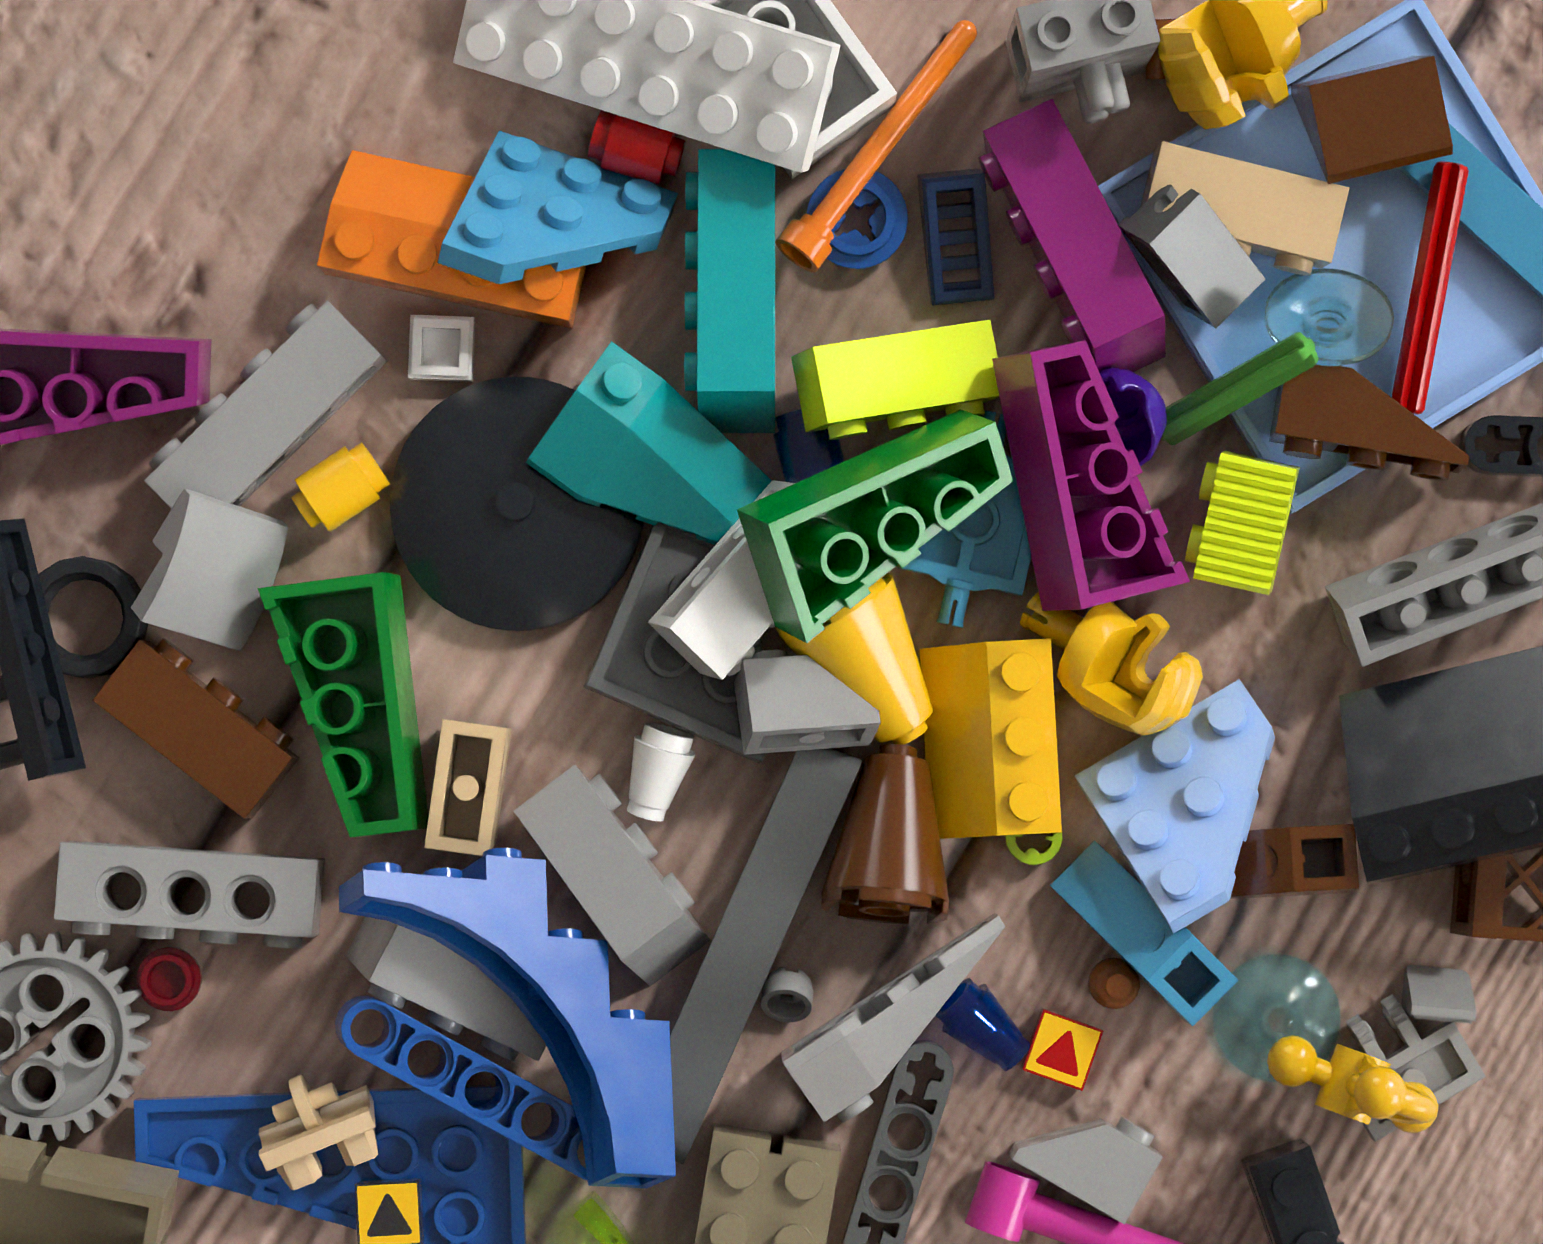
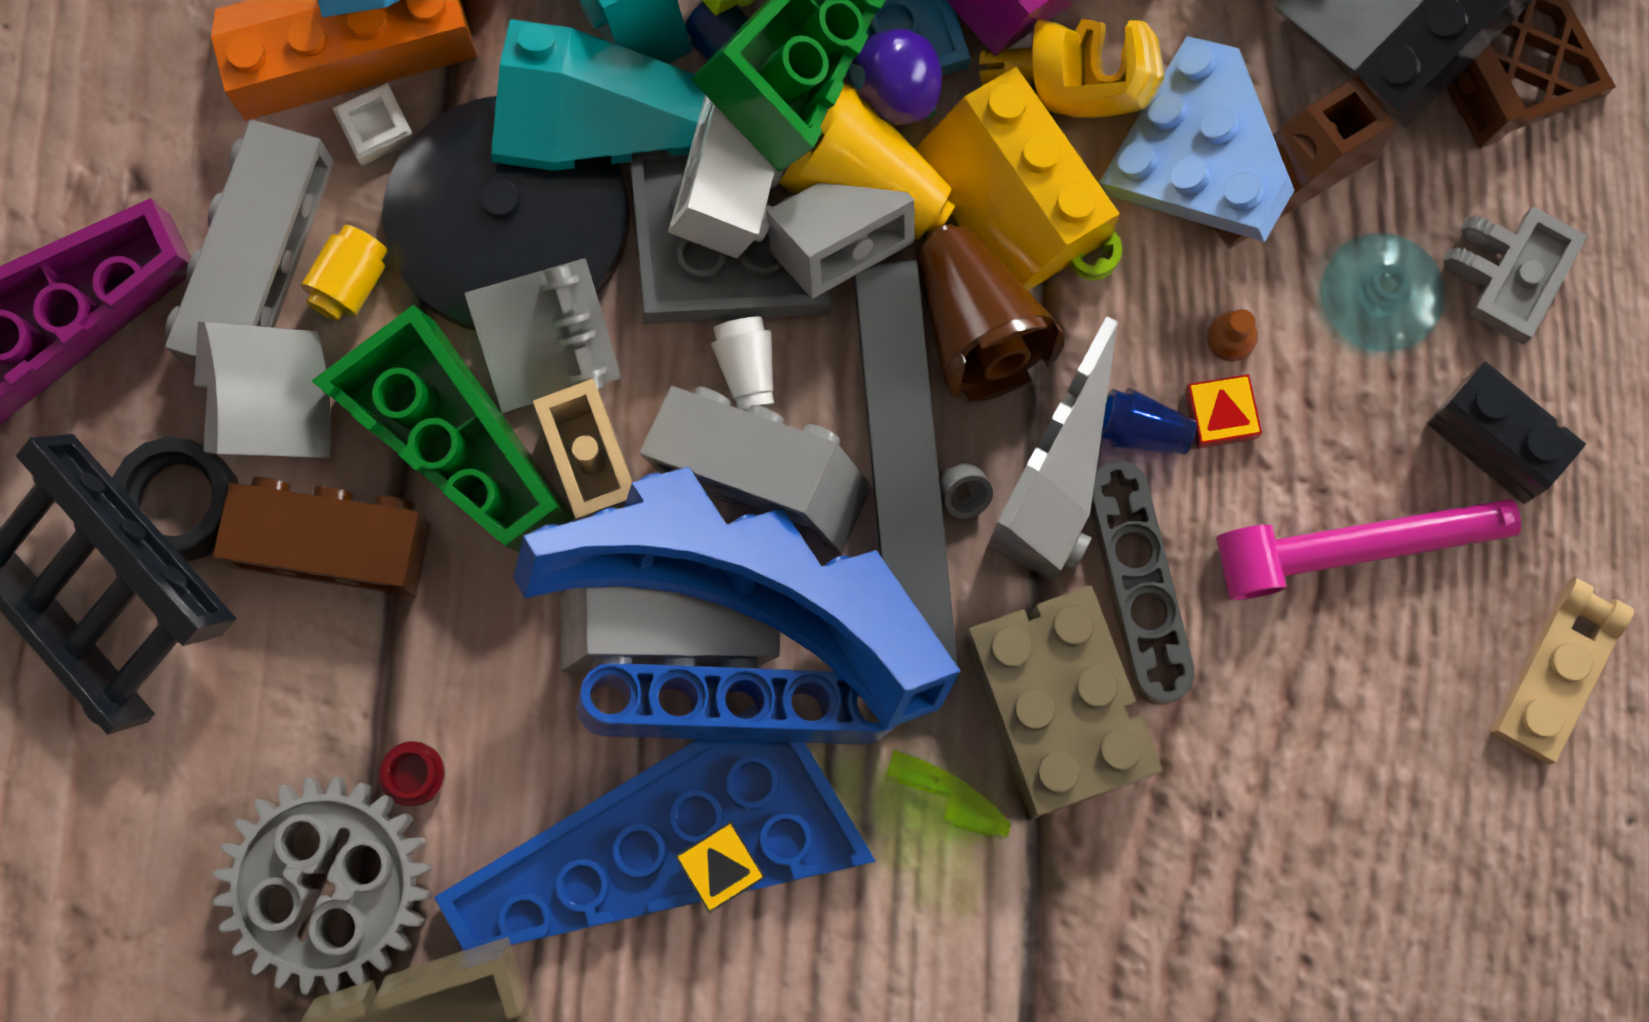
camera: 25 degrees left, 10 degrees down
light grey brick [54,841,325,948] -> none
tan hips [259,1074,378,1190] -> none
light grey slope [1008,1117,1163,1225] -> none
dark azure slope [1049,840,1239,1026] -> none
yellow piece [1267,1035,1438,1133] -> none
light grey slope [1401,965,1477,1024] -> none
none -> light grey hinge [464,258,622,413]
none -> dark purple hair [851,29,942,127]

